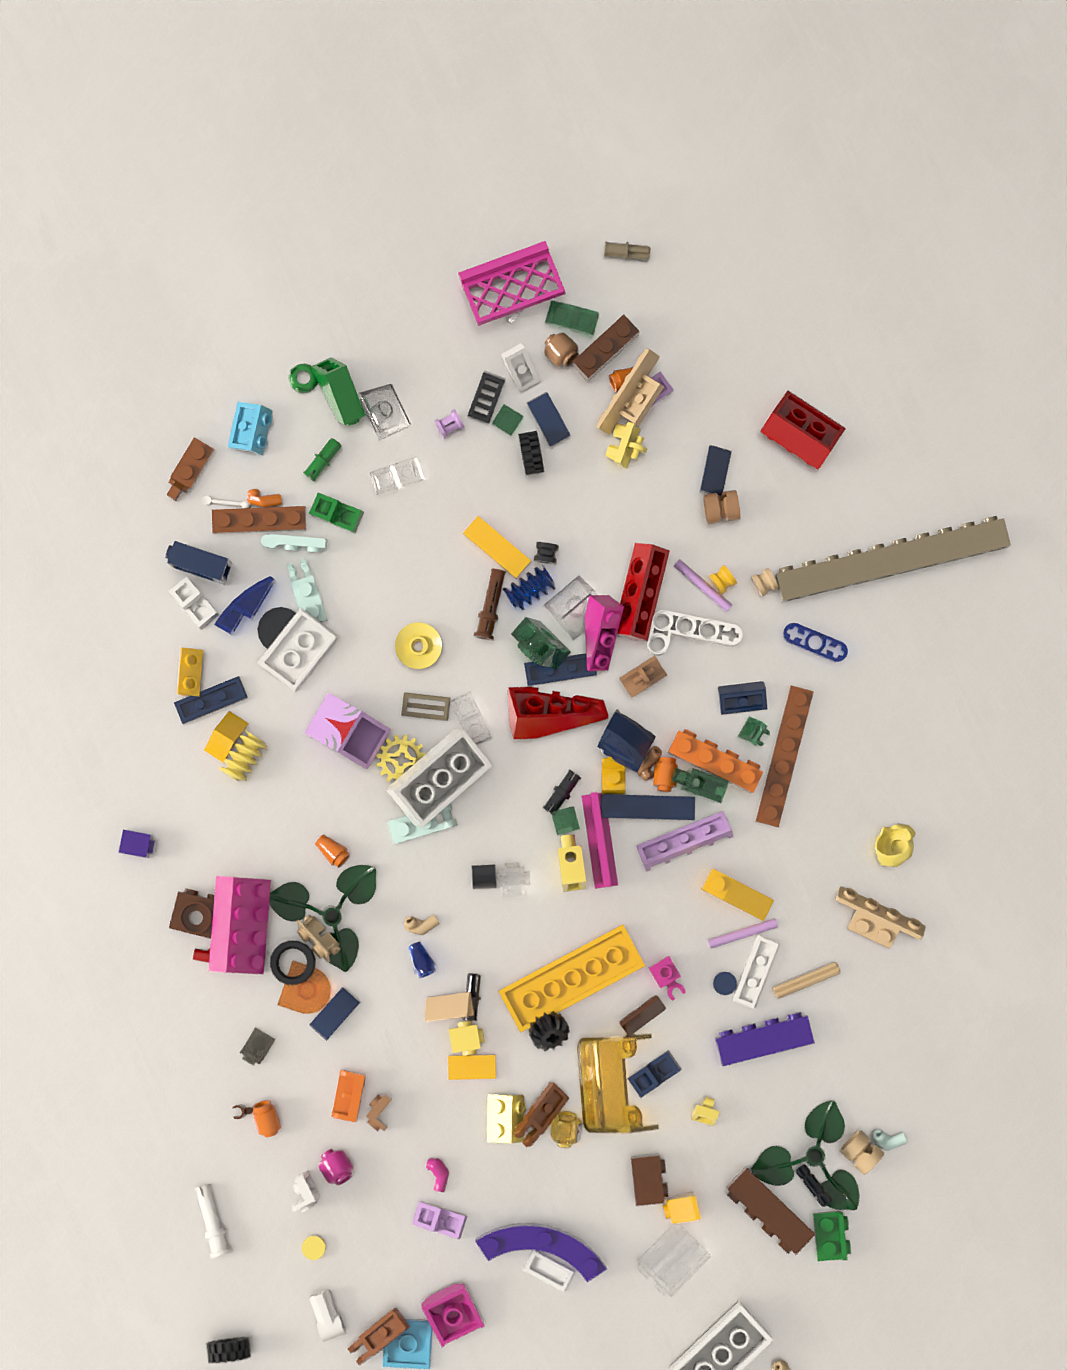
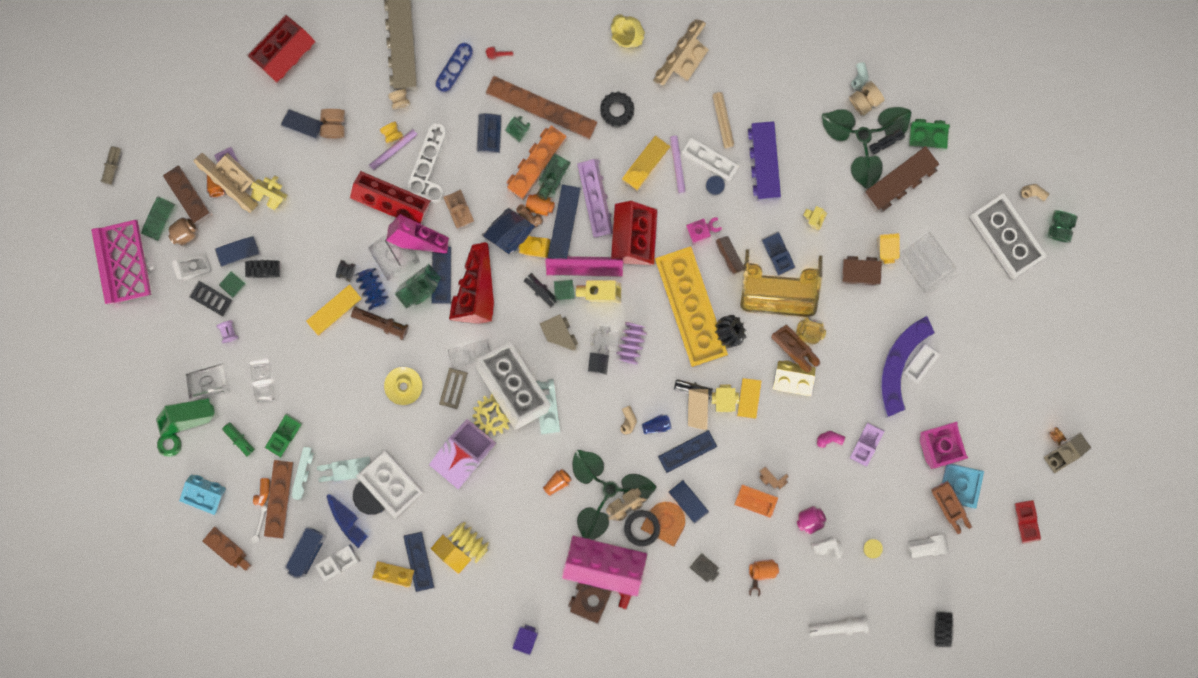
camera: 75 degrees left, 0 degrees up
none -> red hand [485,46,513,59]
none -> dark tan slope [540,314,578,351]
none -> black tyre [600,91,634,127]
none -> red slope [611,201,658,265]
none -> lavender piece [616,322,647,365]
none -> dark blue tile [658,430,718,473]

